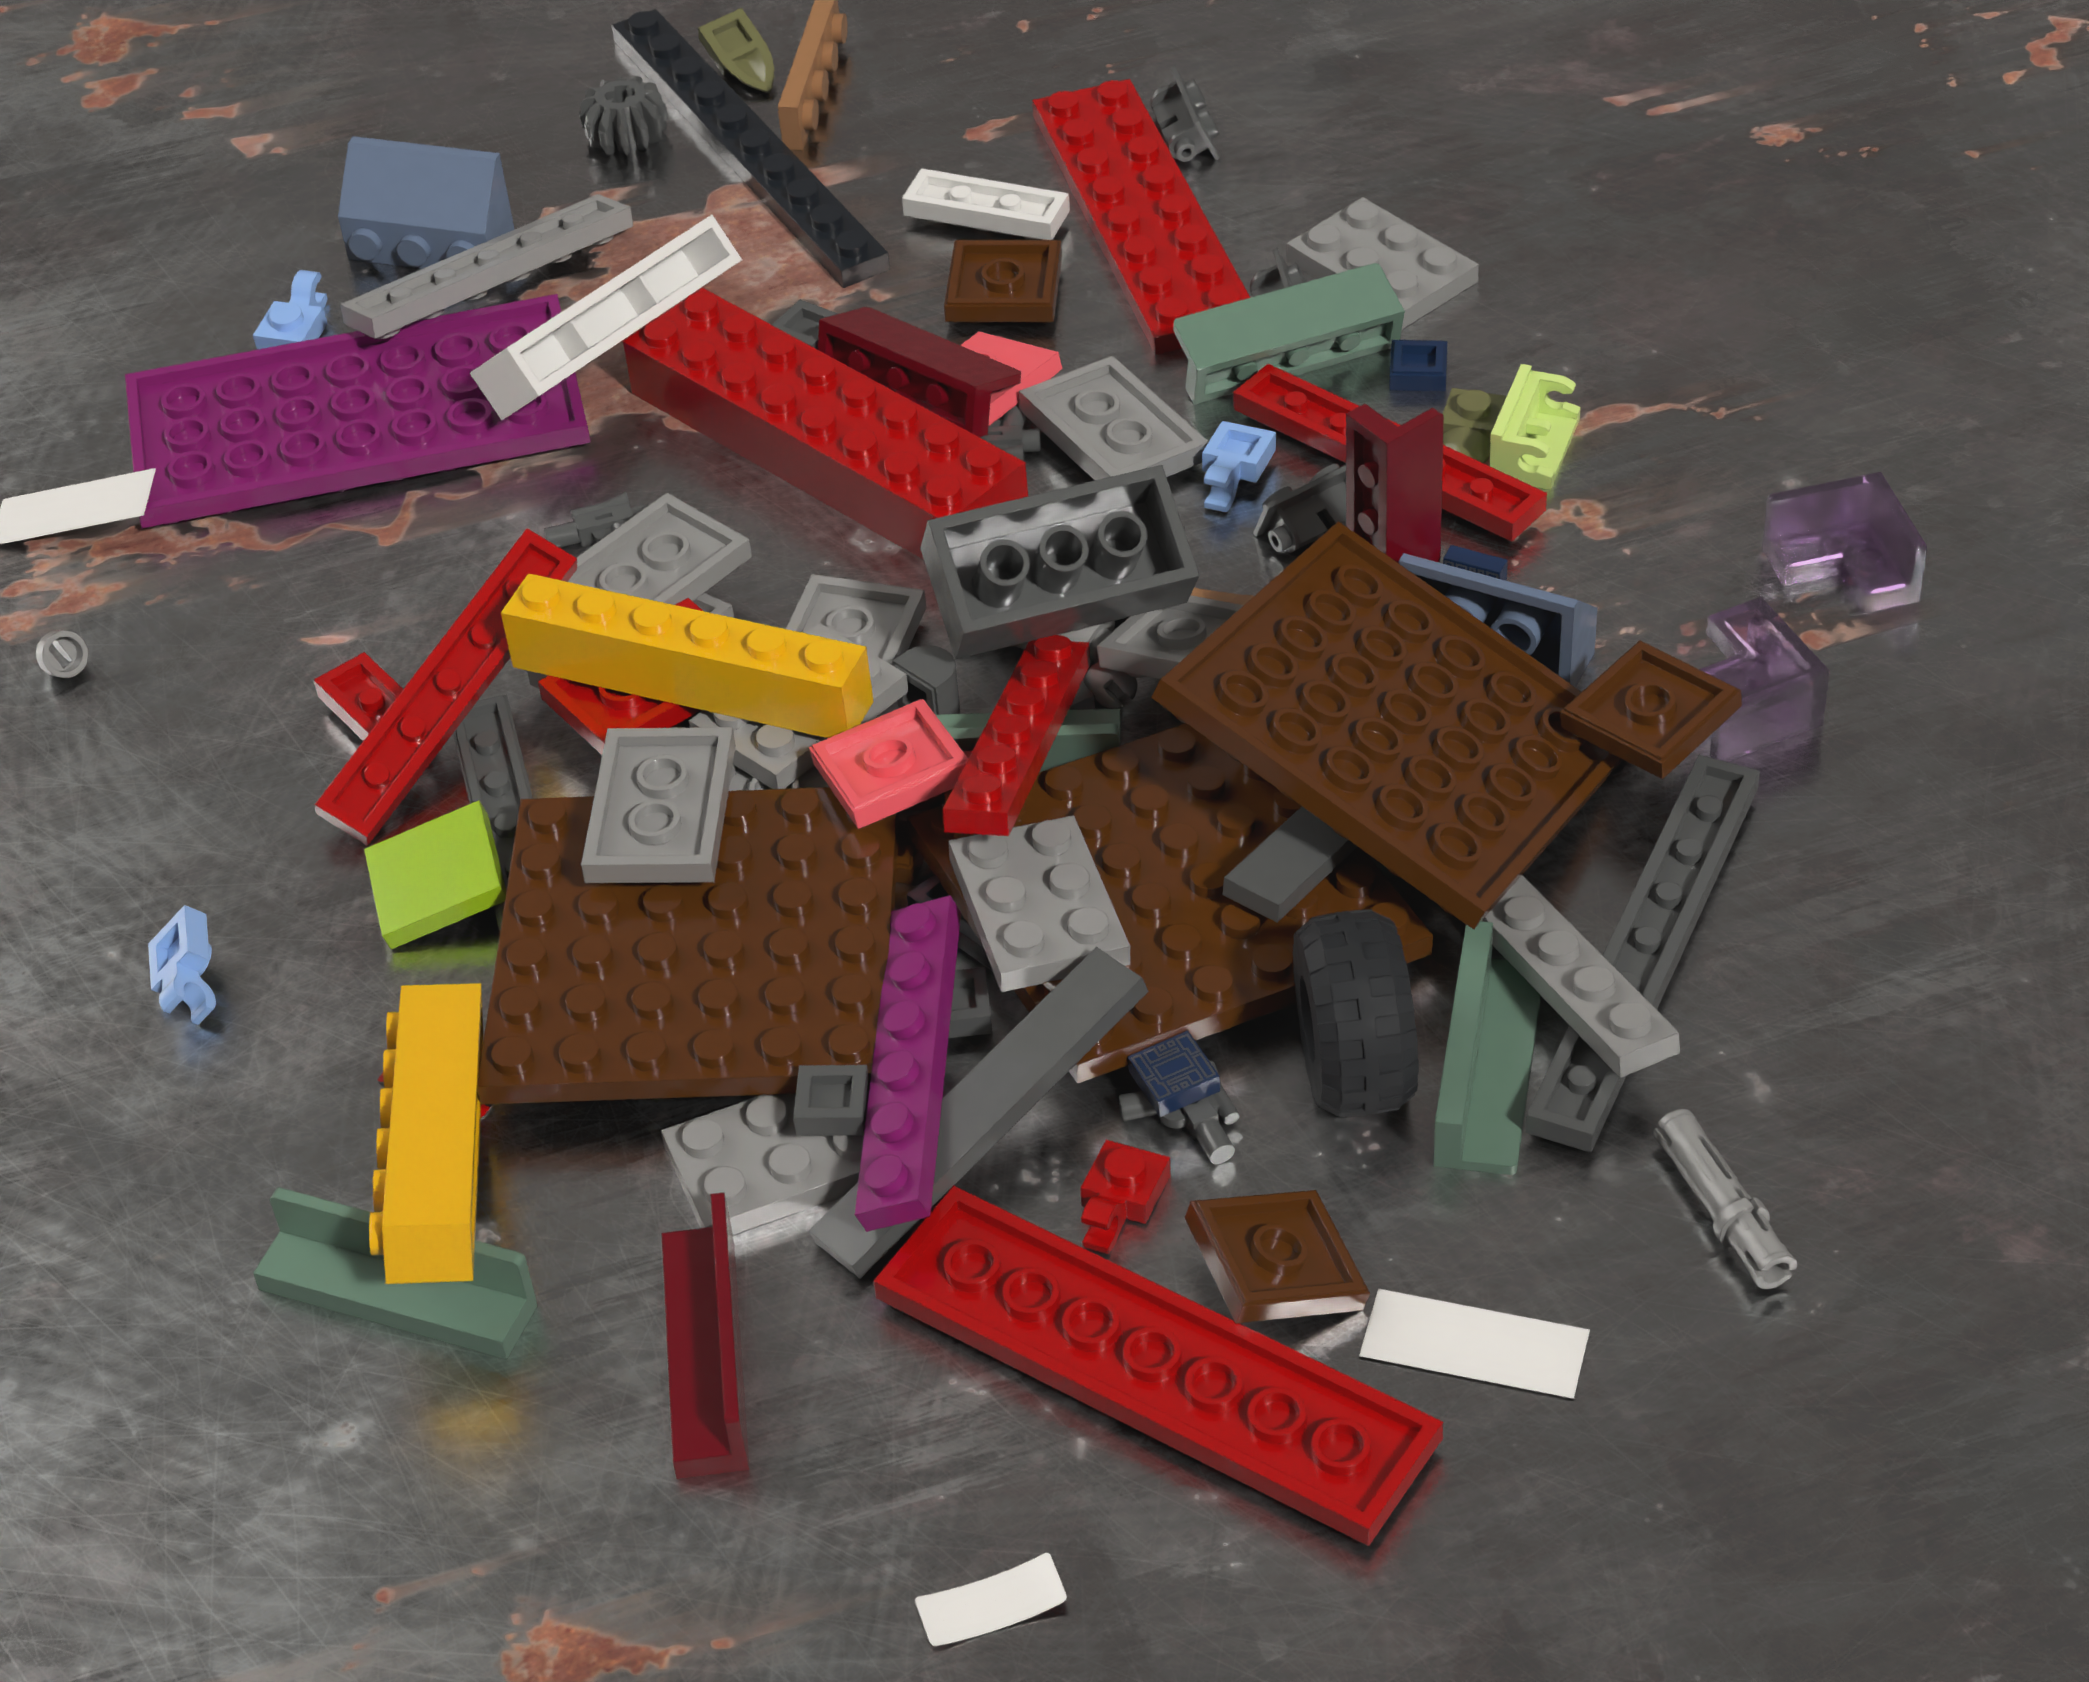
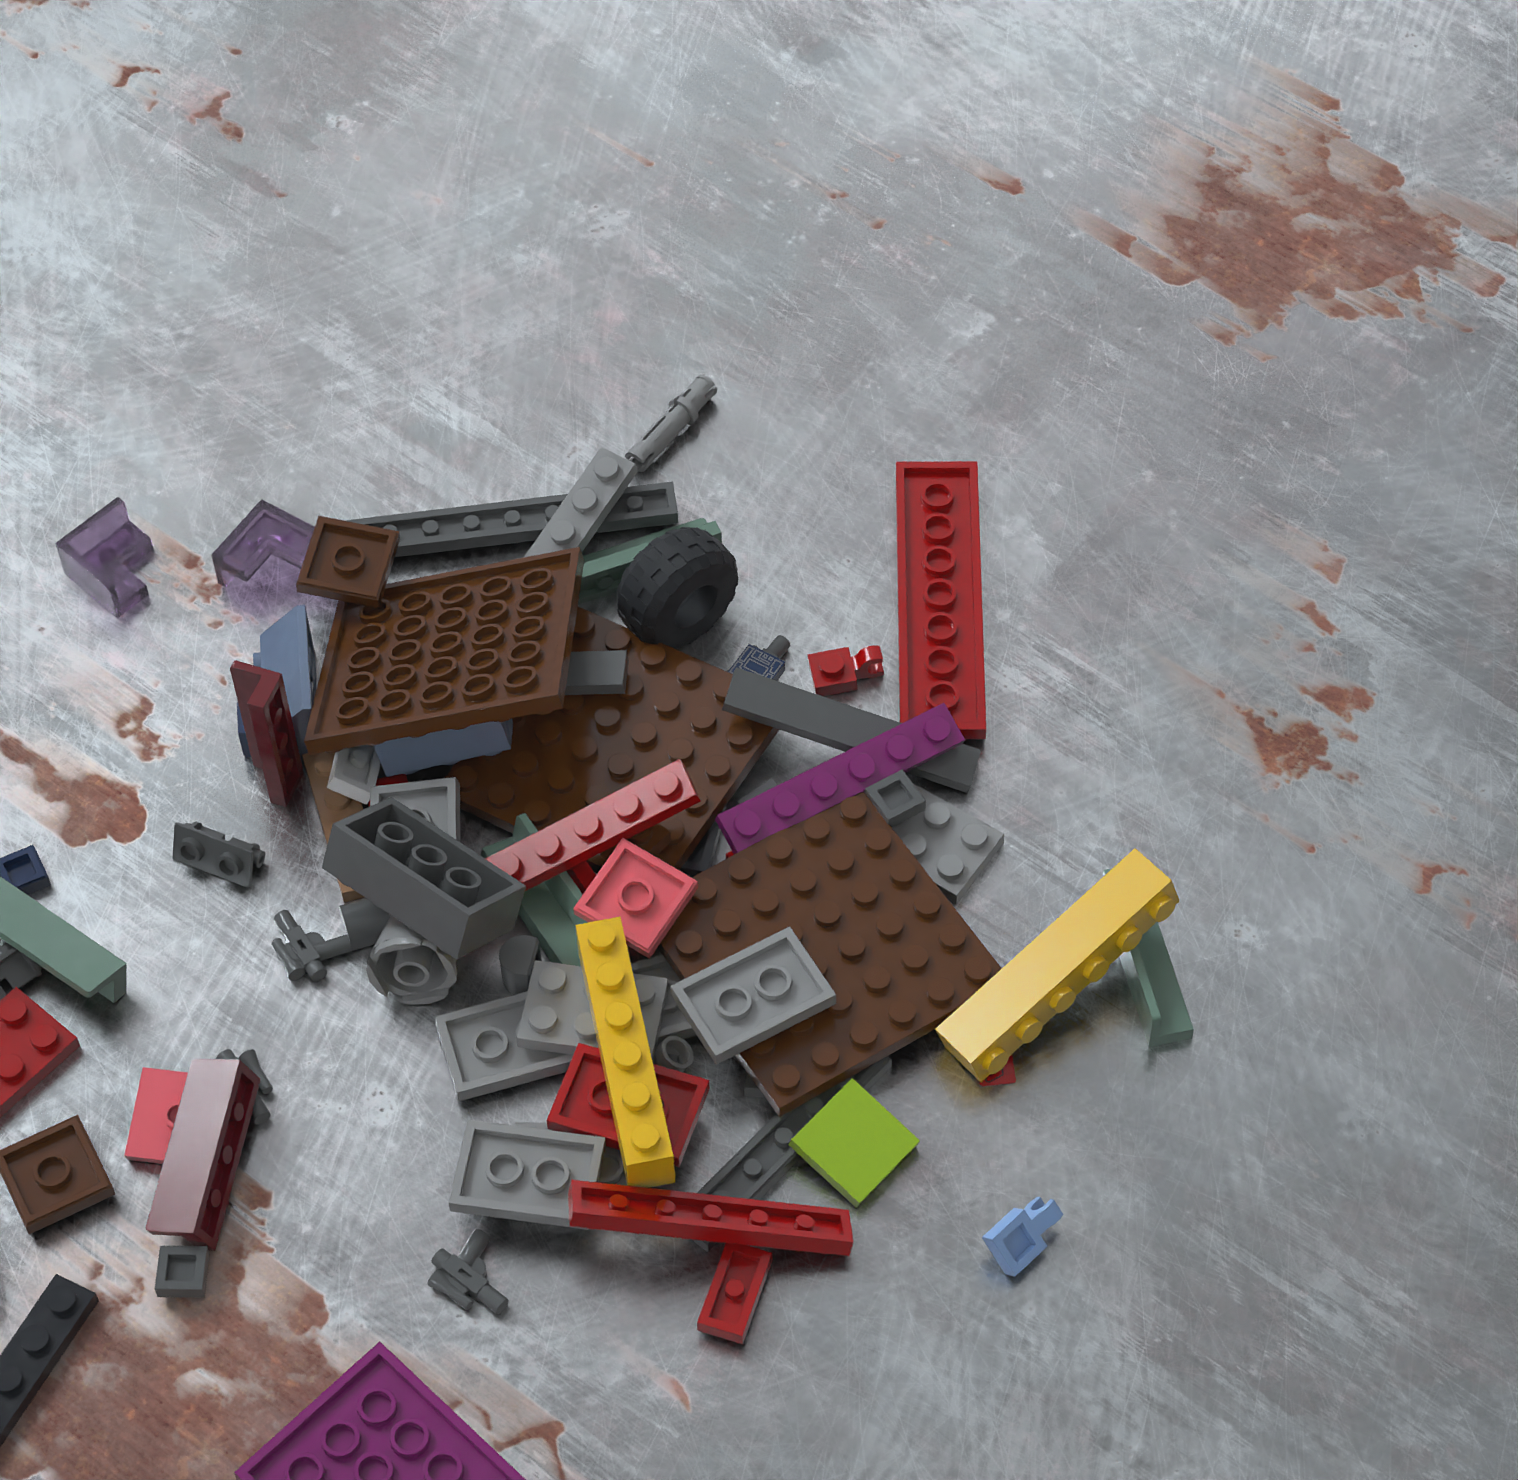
camera: 125 degrees left, 10 degrees up
white brick [470,215,742,420] -> none
red brick [623,287,1028,560] -> none
dark red panel [662,1192,749,1479] -> none
white sticker [915,1553,1067,1646] -> none
light grey plate [949,815,1130,992] -> none
light grey plate [1019,356,1209,480] -> none
reddish brown plate [1185,1190,1370,1323] -> none
light blue plate [1202,421,1276,512] -> none
red plate [1233,364,1547,541] -> none
white sticker [1359,1289,1590,1399] -> none
olive plate [1443,388,1507,463] -> none
yellowish green hinge [1490,364,1581,490] -> none

